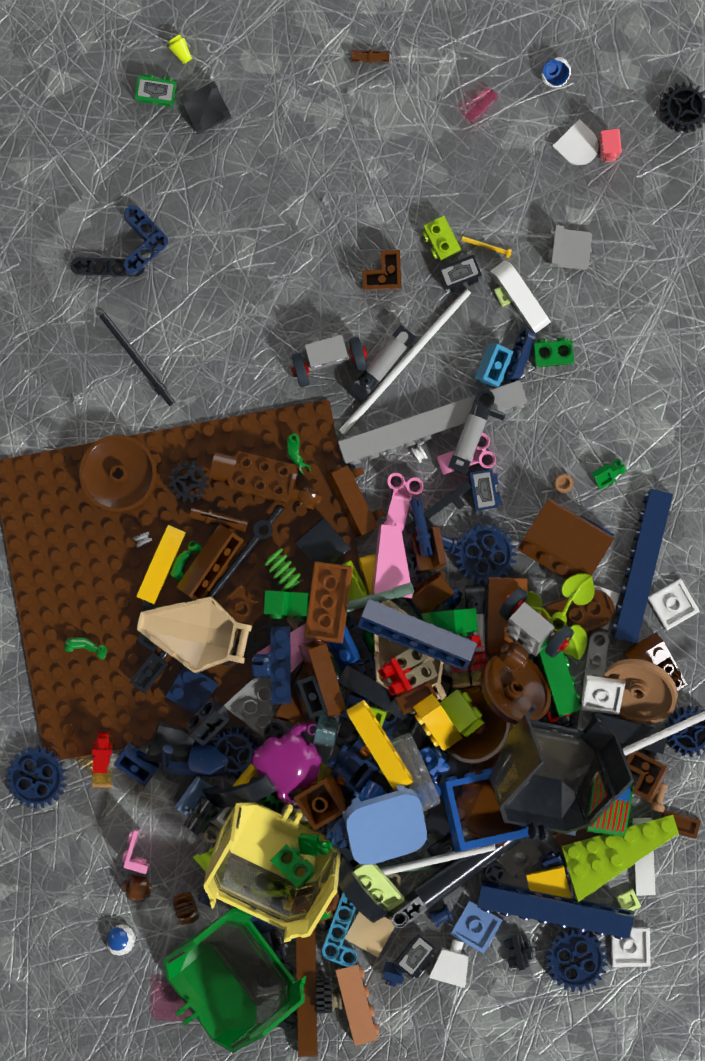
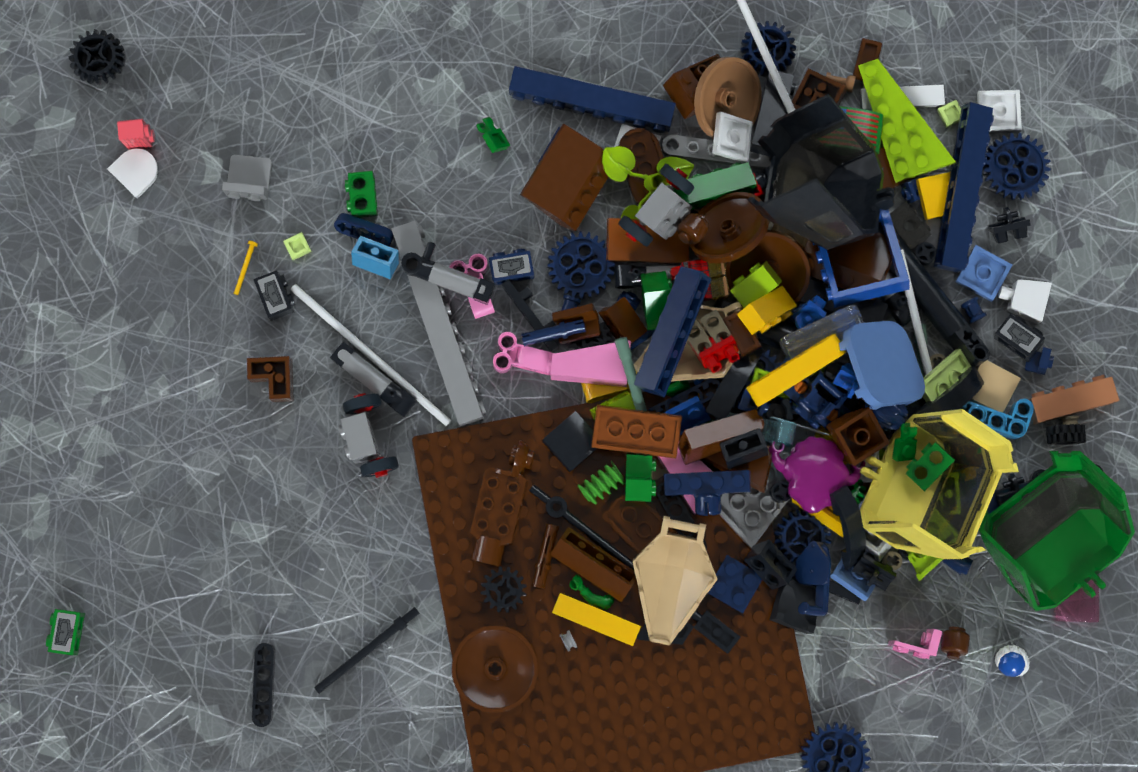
camera: 90 degrees left, 5 degrees down
green arm [64,638,107,659] -> none
red hips [92,732,113,789] -> none
dark blue brick [113,742,160,787] -> none
dark blue beam [123,205,168,276] -> none
neon yellow cone [167,35,193,64] -> none
reddish brown gear [173,892,199,925] -> none
black brick [180,81,231,134] -> none
green arm [287,433,311,476] -> none
reddish brown beam [296,929,318,1057] -> none
reddish brown brick [326,465,385,537] -> none
reddish brown pin [351,49,390,64] -> none
white bush [411,444,428,463] -> none
lime brick [422,216,461,262] -> none
clear pink pin [465,89,499,124] -> none
white beam [489,260,551,334] -> none
blue hair [542,57,571,88] -> none
medium nougat tile [554,474,574,493] -> none
white tile [648,578,700,631] -> none

